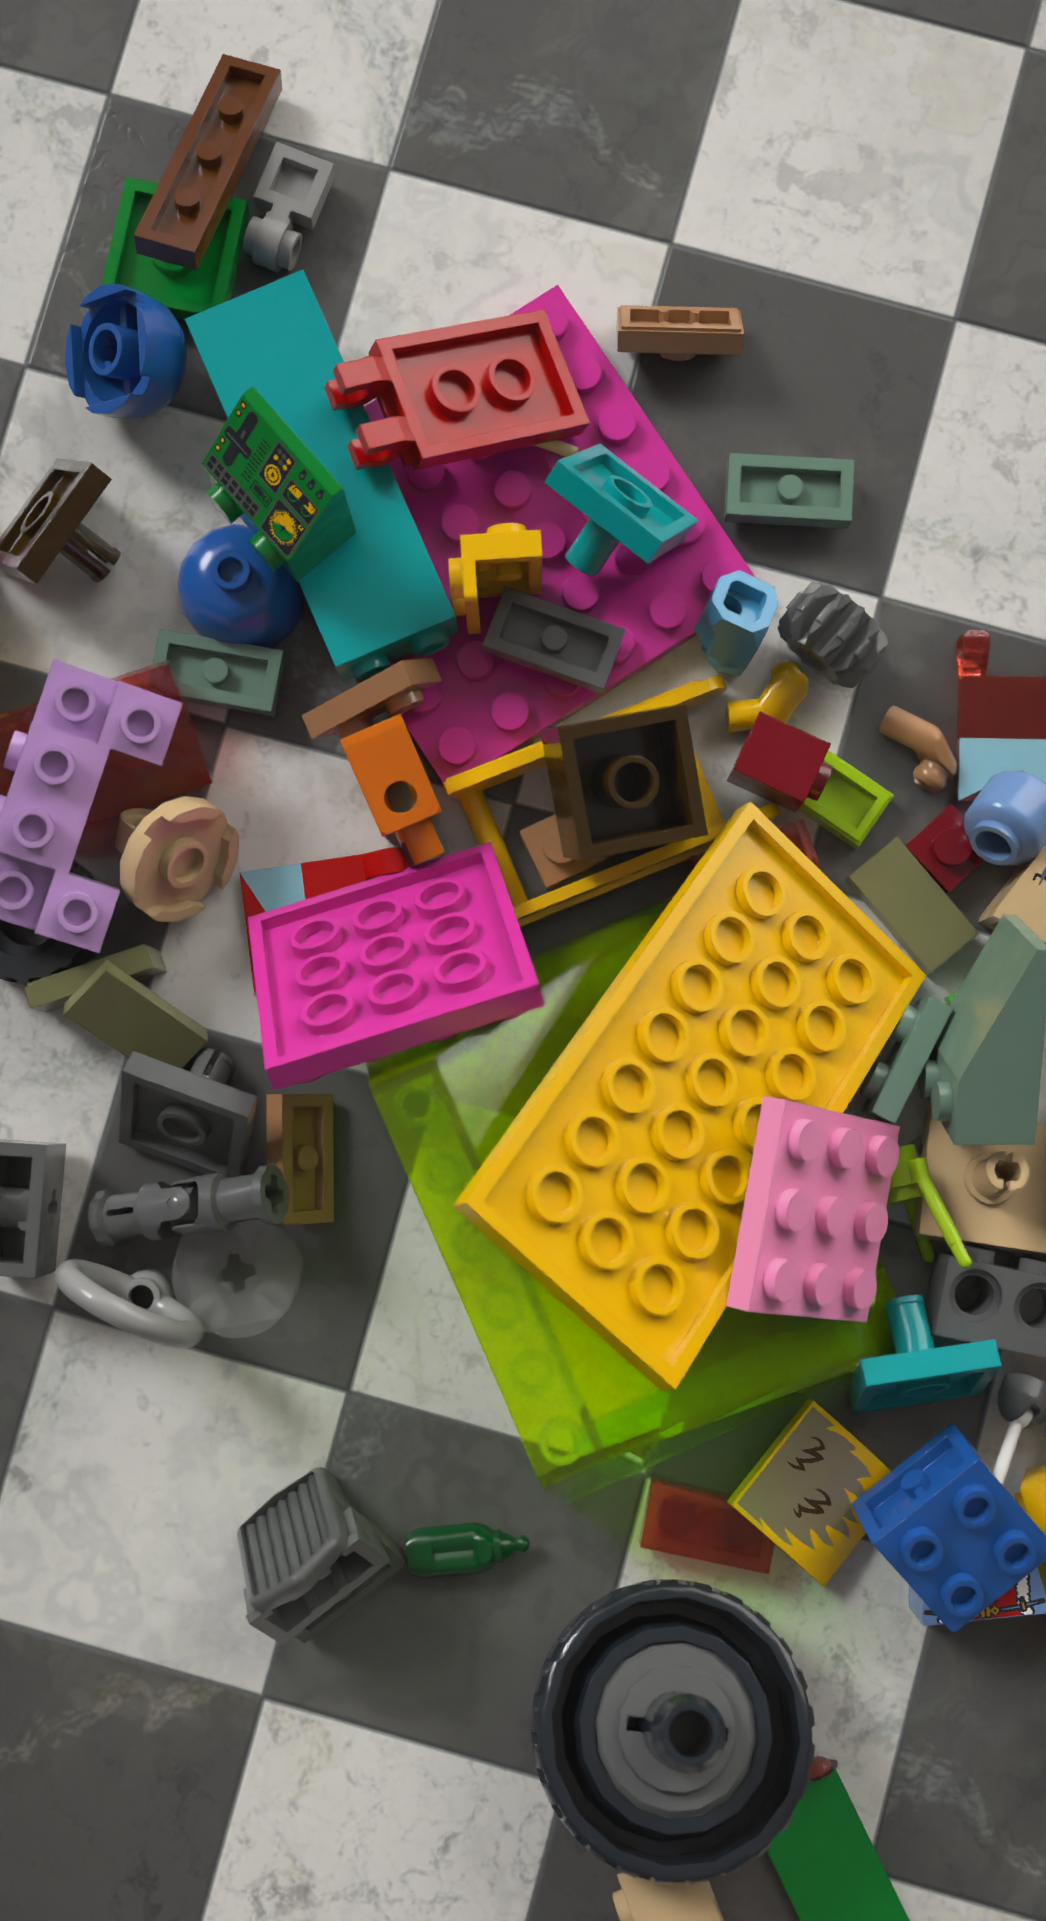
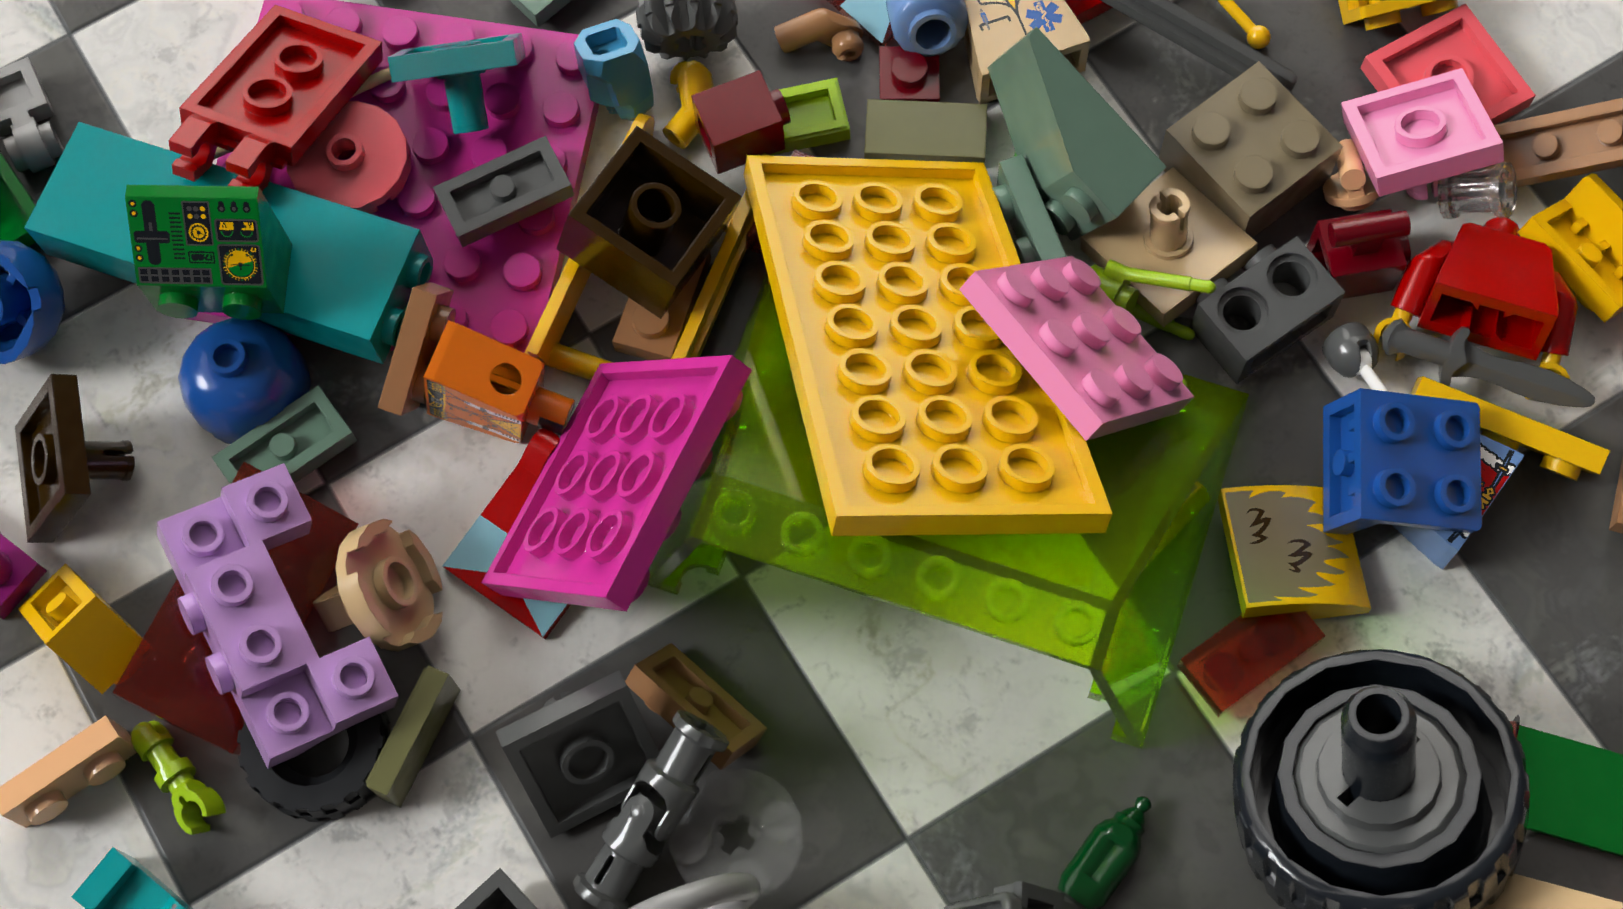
camera: 45 degrees left, 15 degrees down
olive tile [64,959,208,1068] -> none
yellow bracket [448,523,542,634] -> none
teal tile [847,1295,1002,1415] -> none
none -> coral plate [287,101,411,214]

